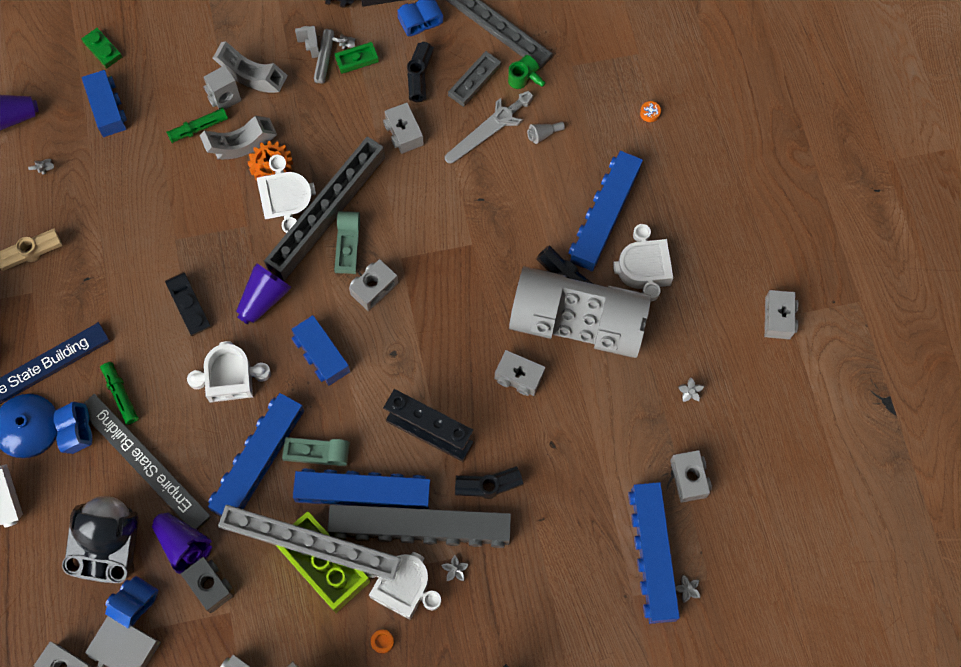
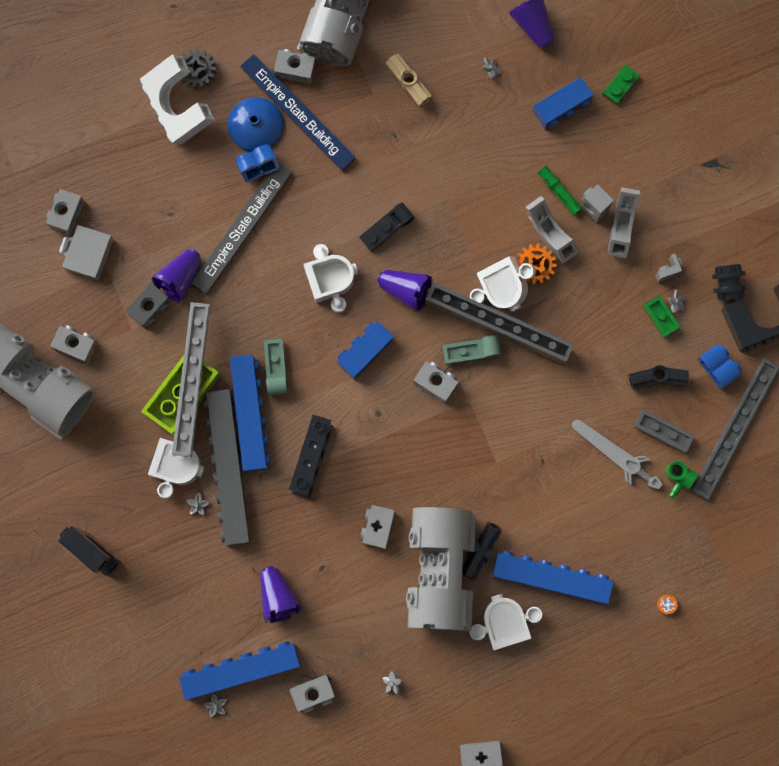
camera: 85 degrees right, 10 degrees up
black piece [62,496,139,583] -> none
green pin [100,362,139,425] -> none
blue brick [105,576,159,628] -> none
blue brick [208,393,304,516] -> none
light grey axle [314,29,334,84] -> none
orange tile [371,629,394,654] -> none
light grey brick [383,103,424,154] -> none
black piece [455,466,524,499] -> none
light grey cone [527,122,565,144] -> none
none -> dark purple cone [260,566,302,623]

